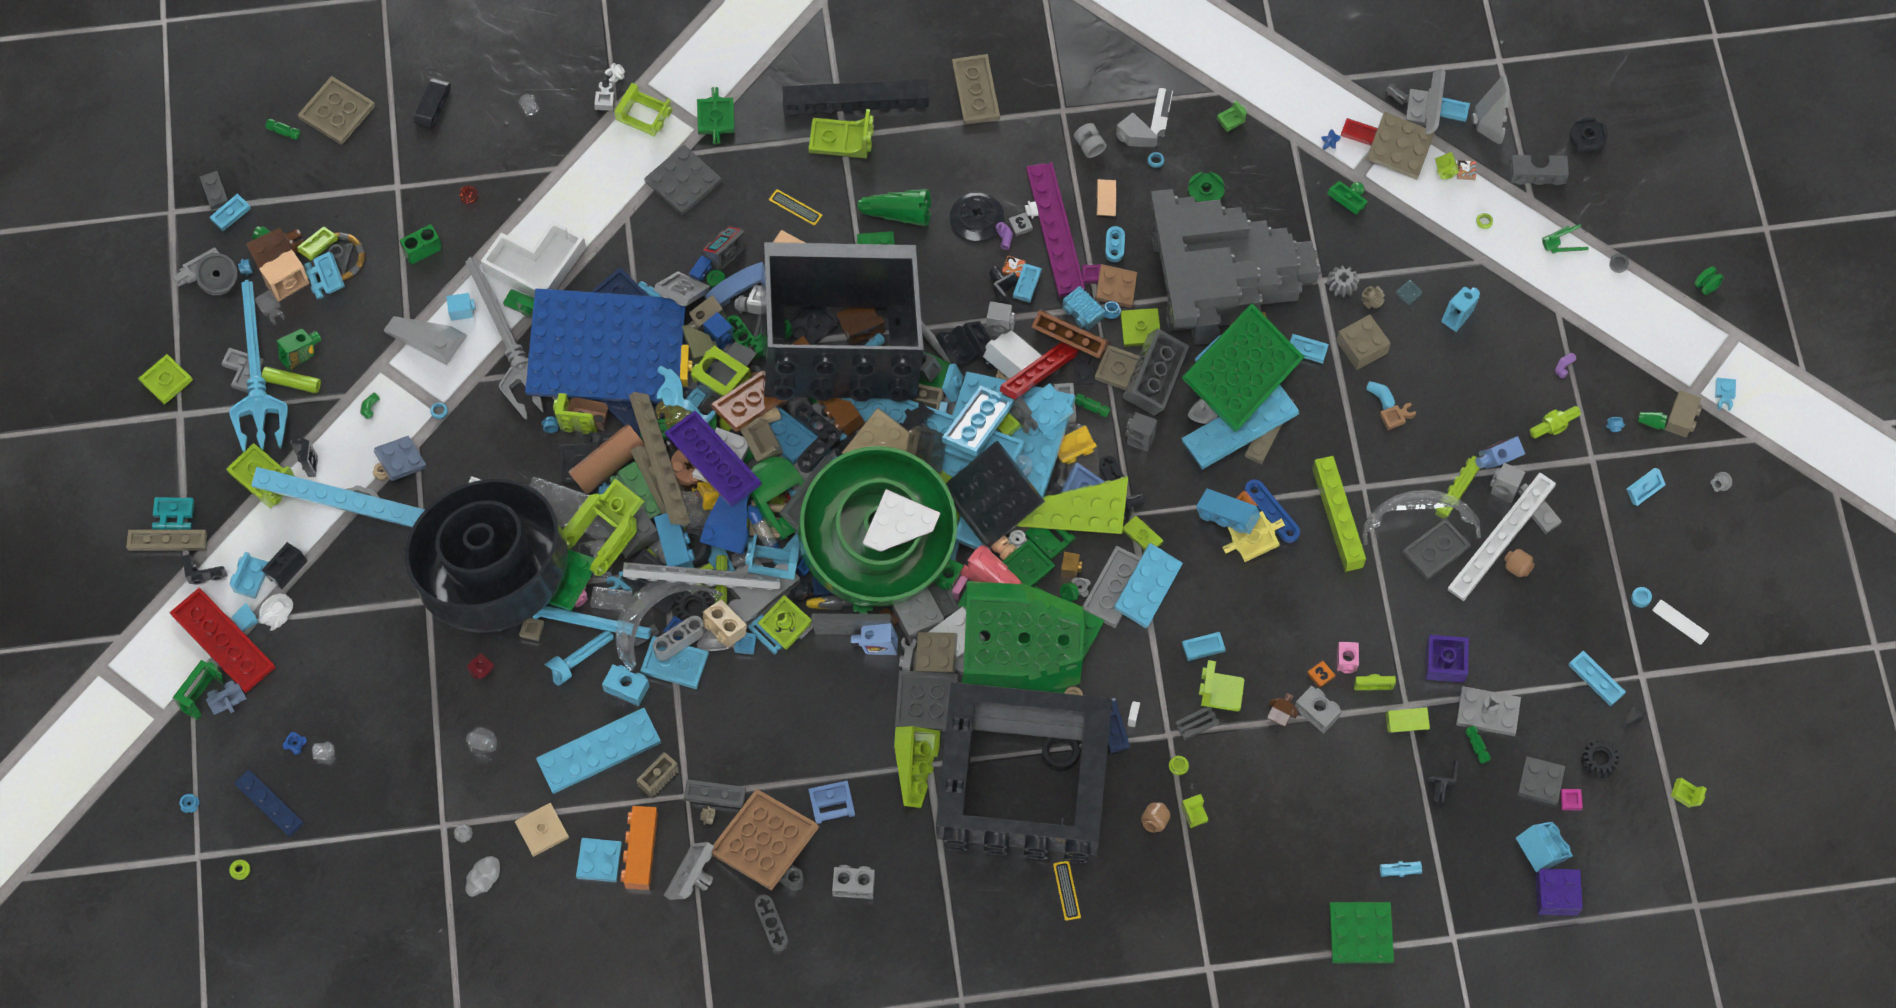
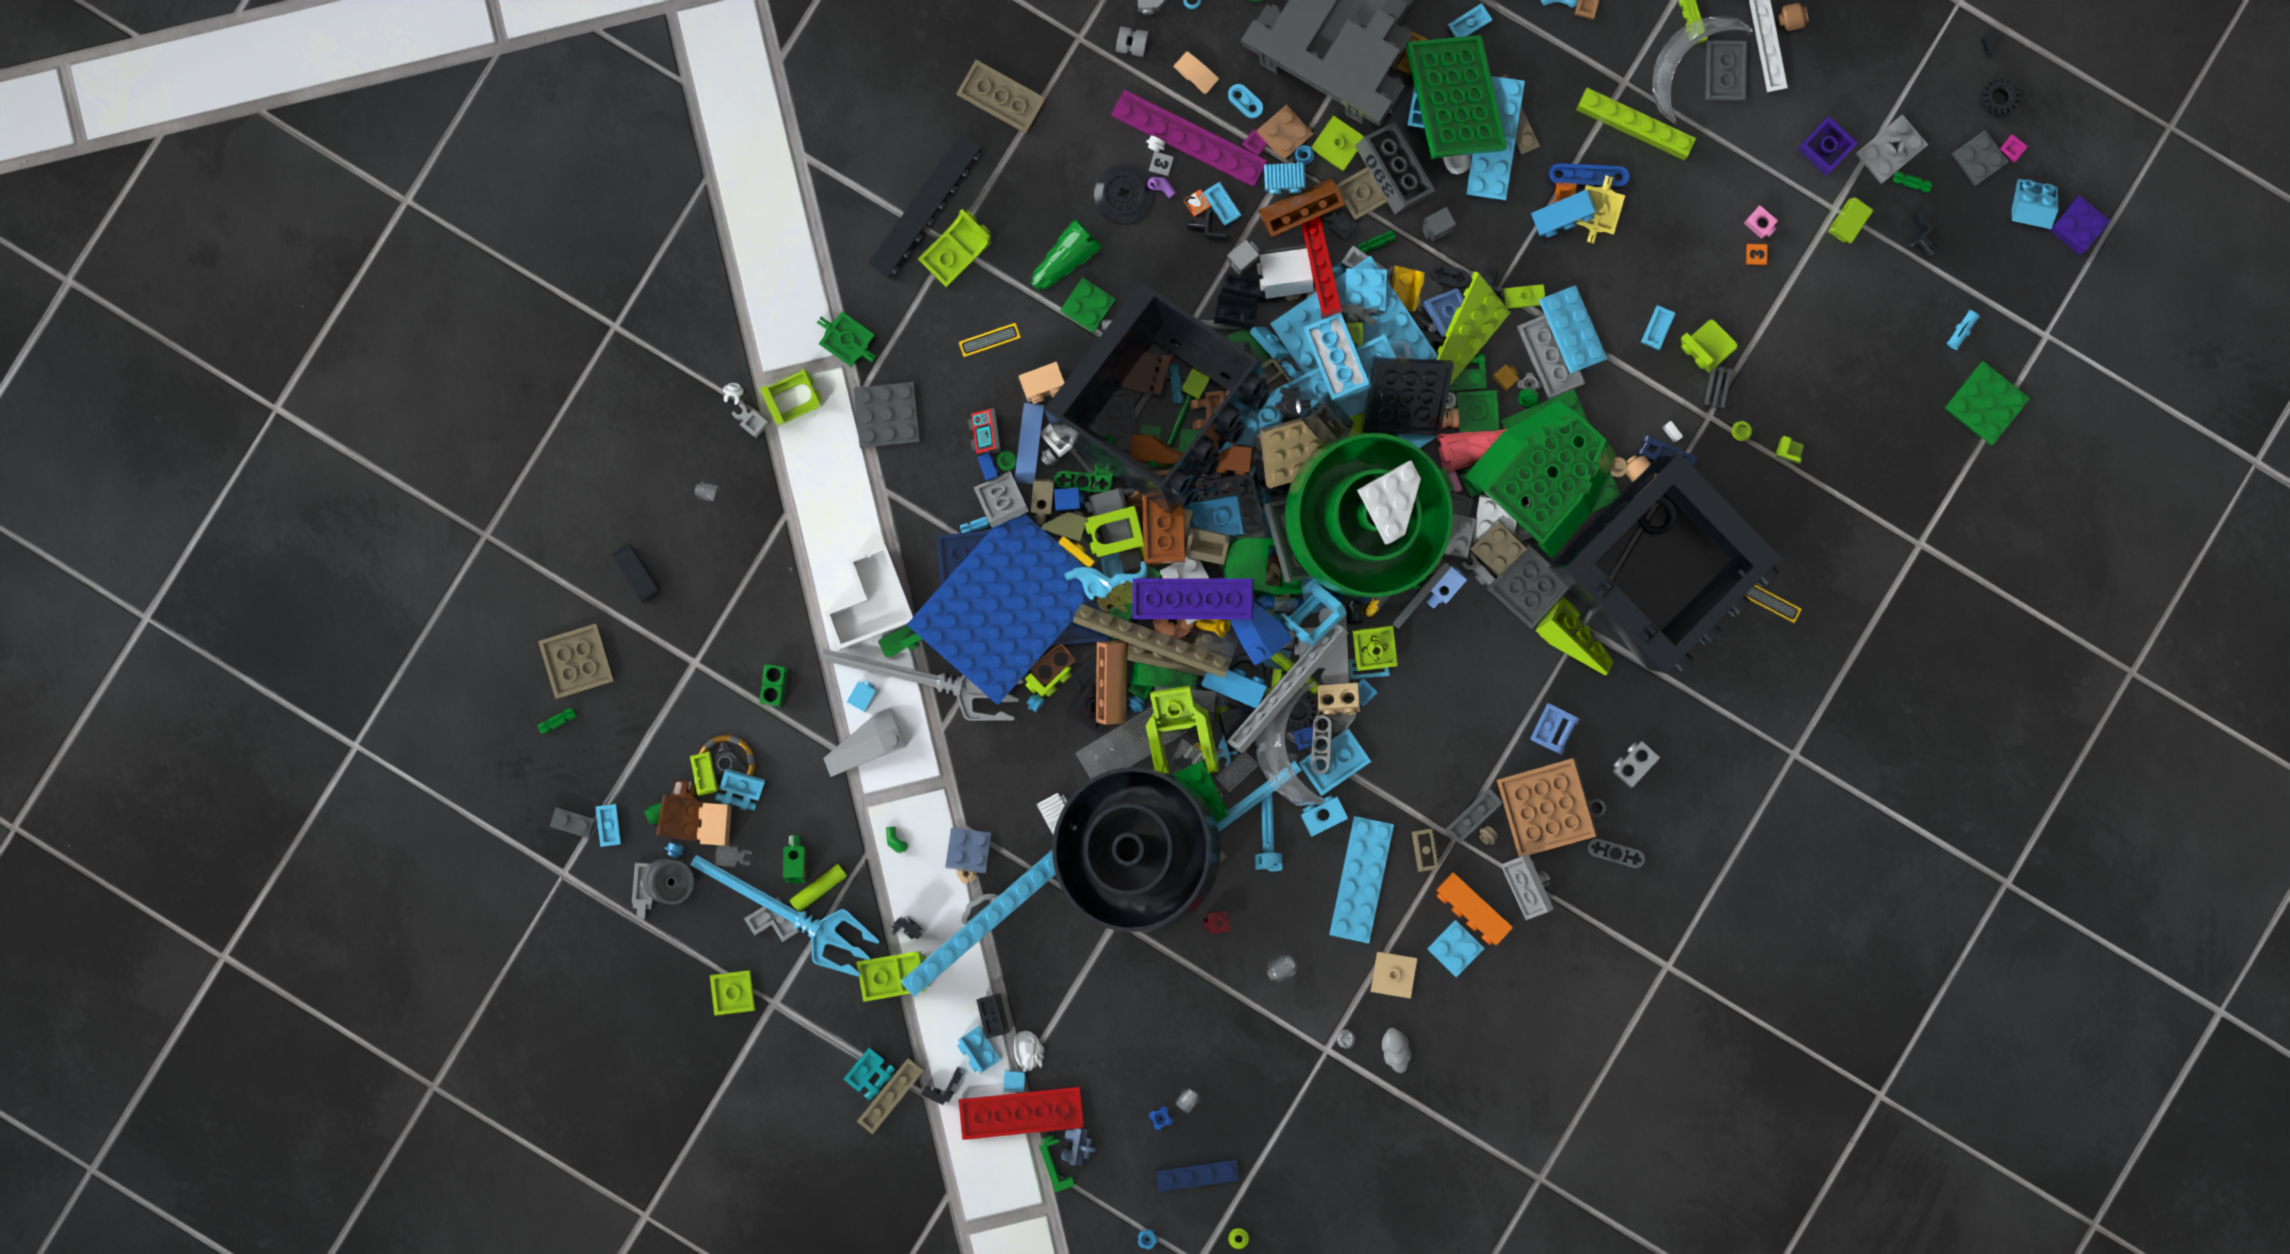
camera: 50 degrees left, 20 degrees up
medium azure piece [430,402,448,419] -> none
clear red tile [459,185,478,205] -> none
medium nougat head [1141,802,1170,833] -> none
reddish brown piece [1267,693,1299,727] -> none
light grey brick [1295,685,1341,733] -> none
lime plate [1354,674,1396,690] -> none
medium azure plate [1568,651,1626,707] -> none
lime bracket [1671,778,1707,808] -> none

